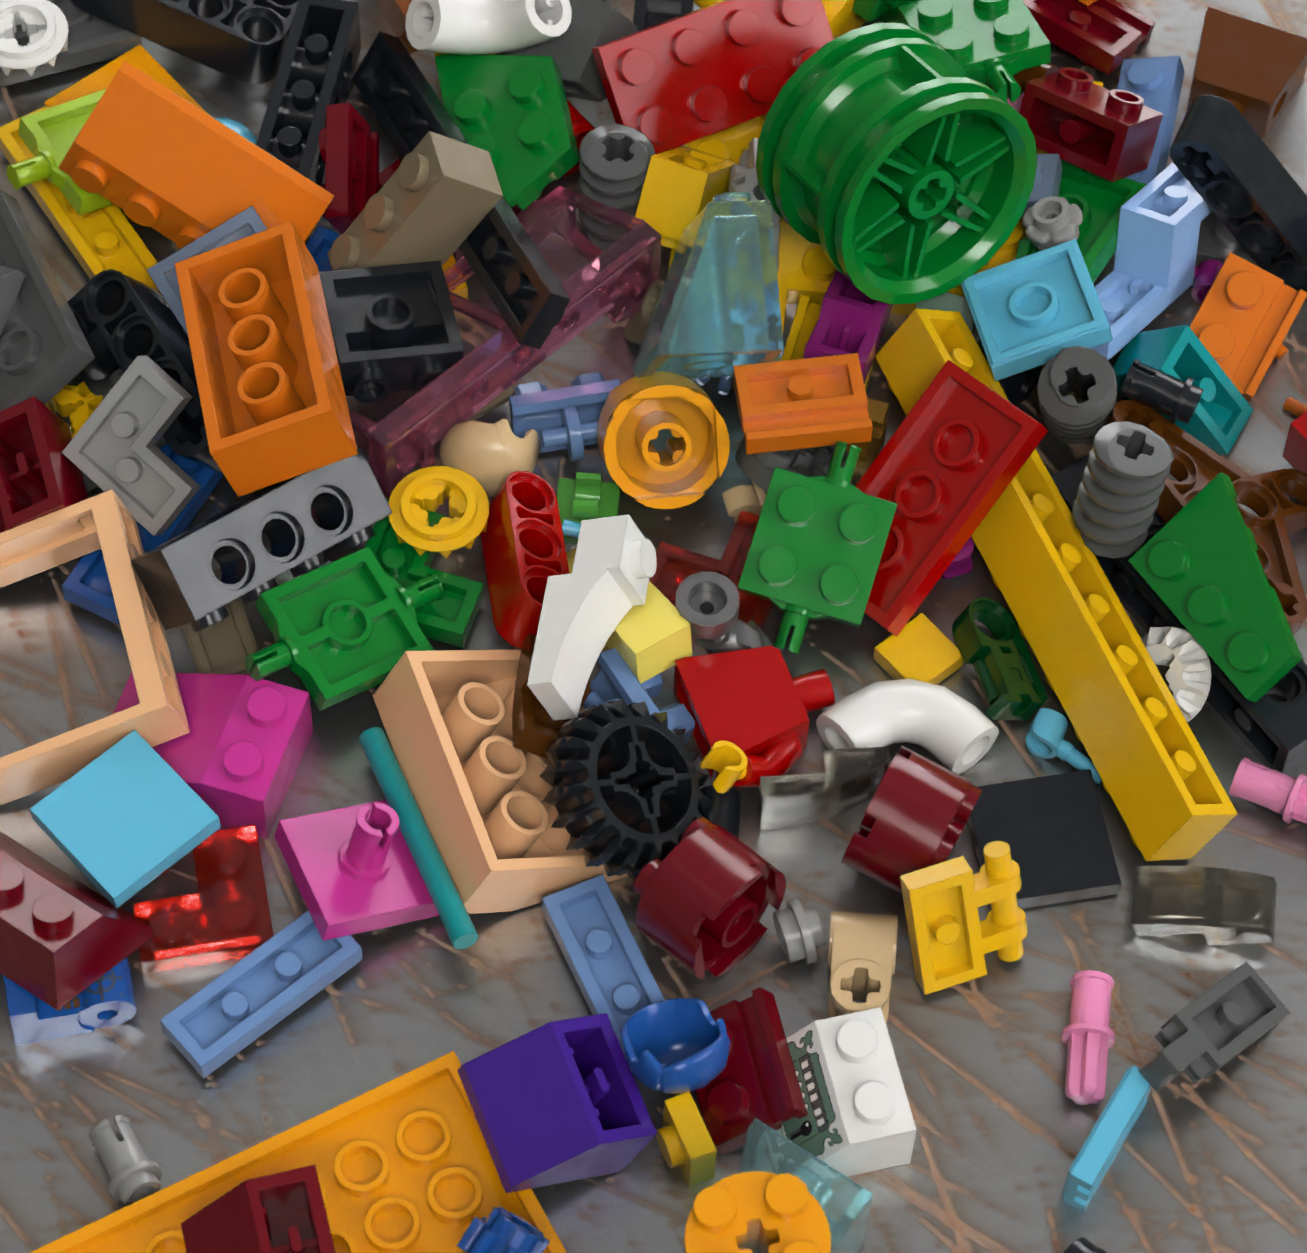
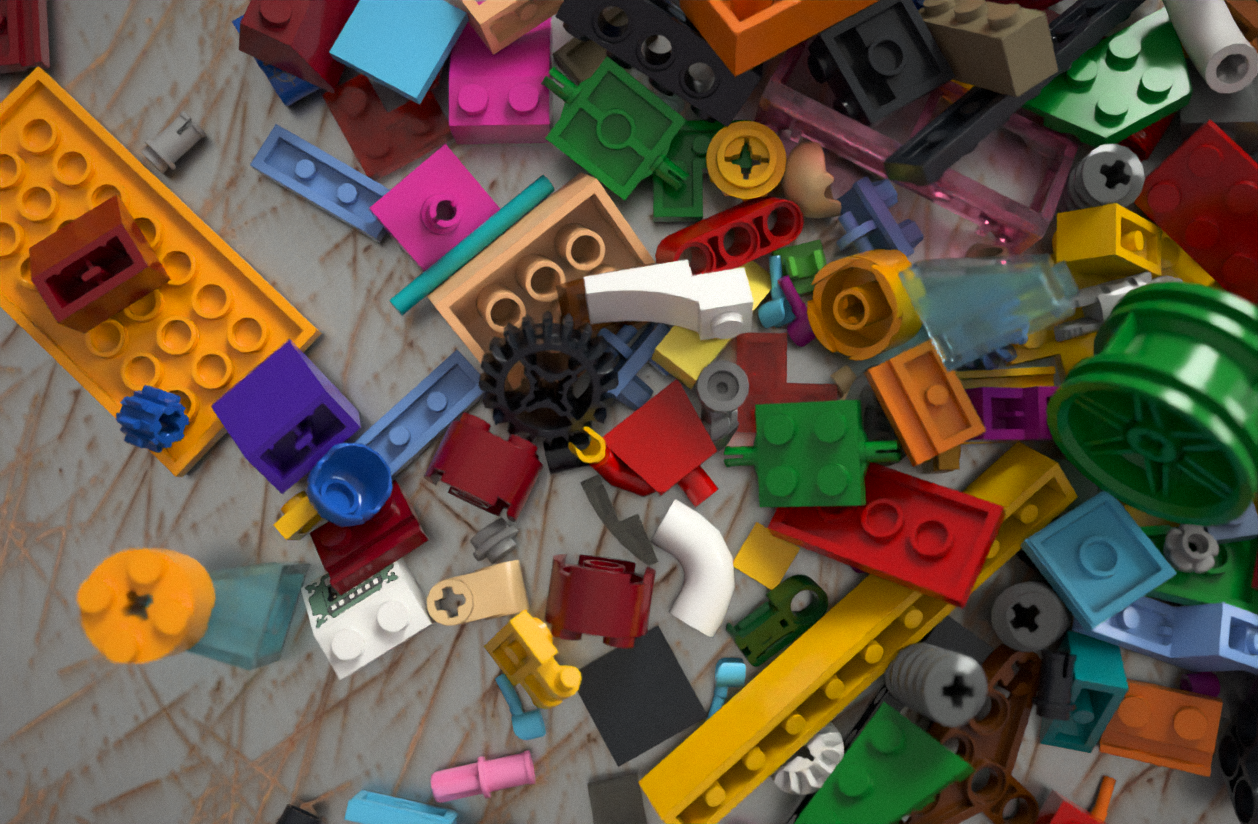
camera: 75 degrees right, 25 degrees up
none -> medium azure hand [495,674,546,740]
none -> magenta hand [777,275,816,347]

